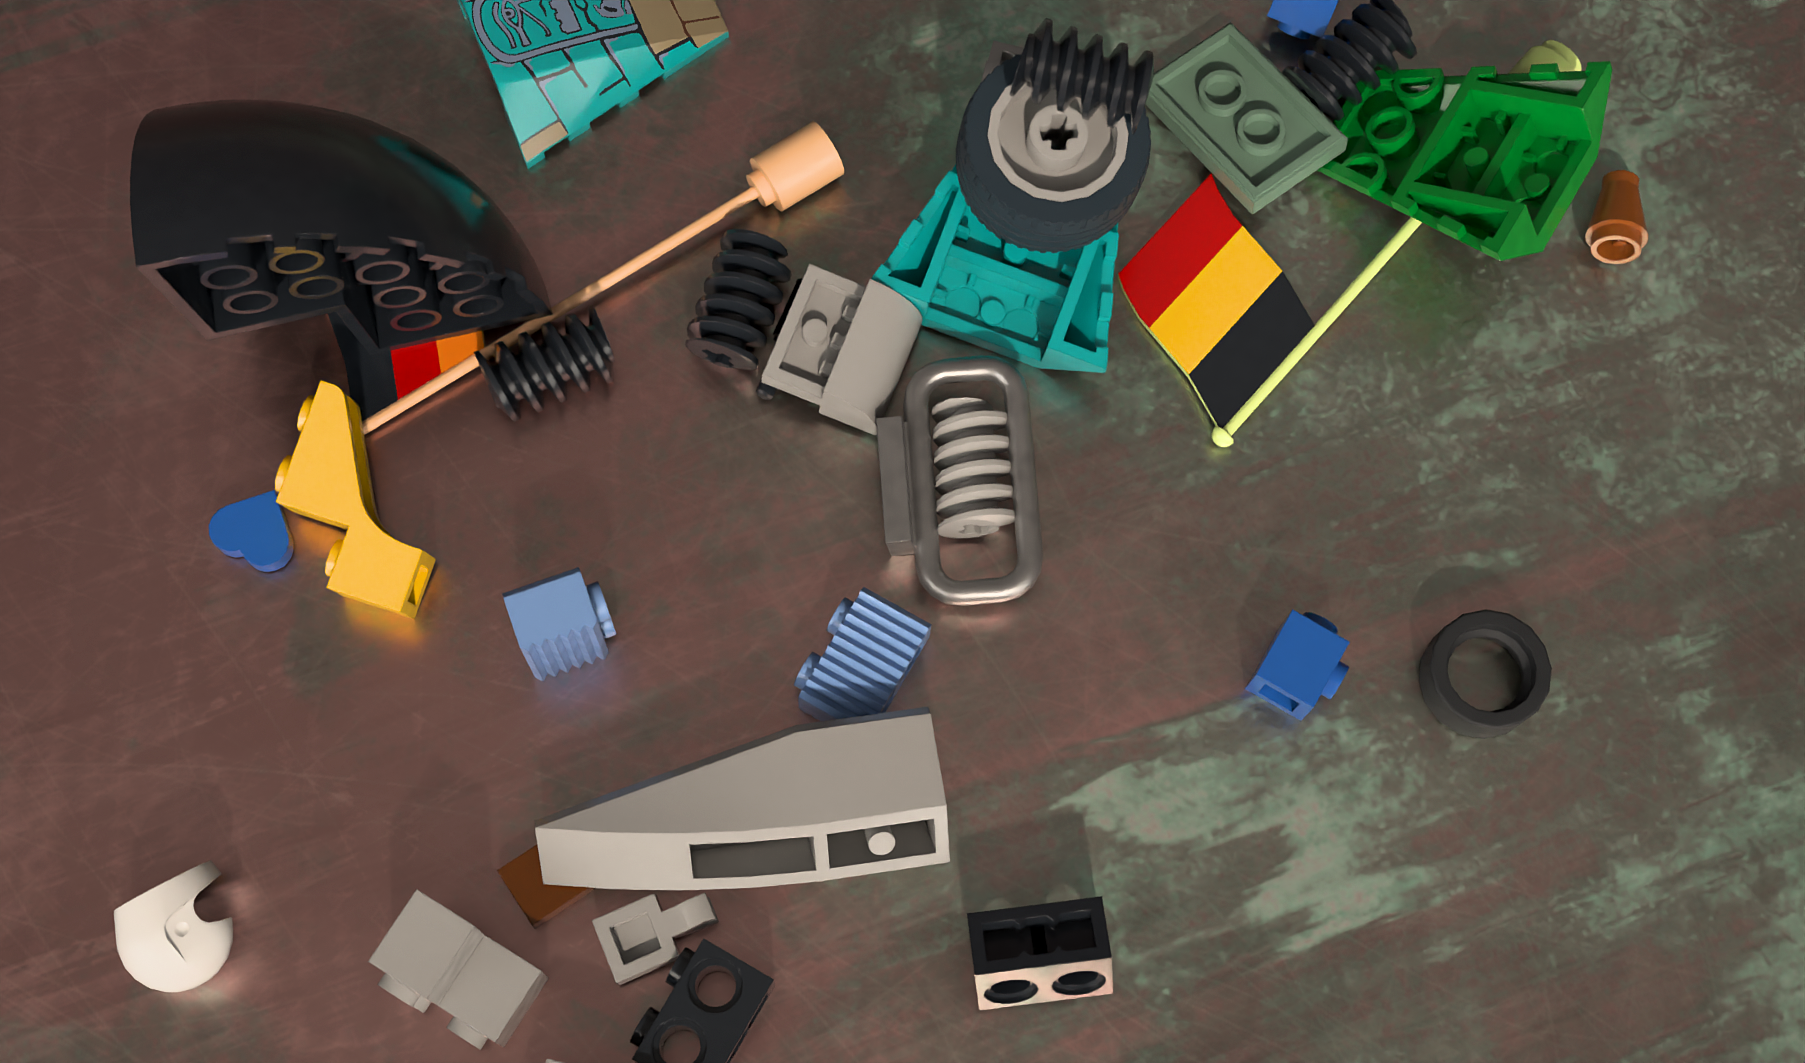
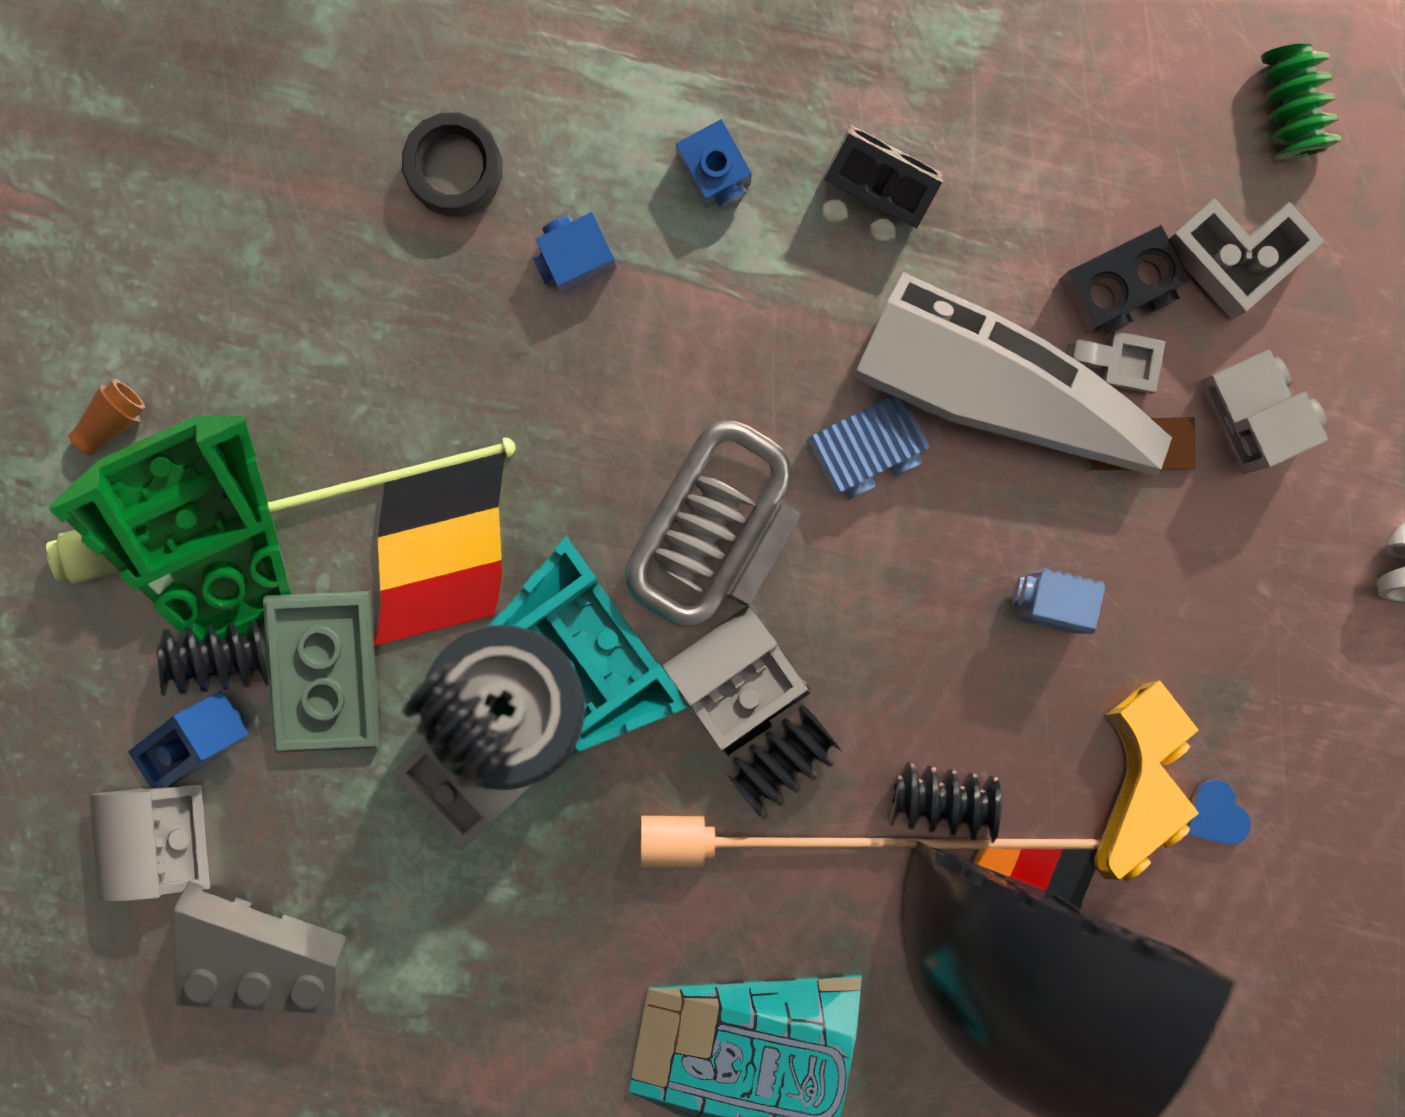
camera: 140 degrees left, 15 degrees up
none -> blue brick [676,119,752,208]

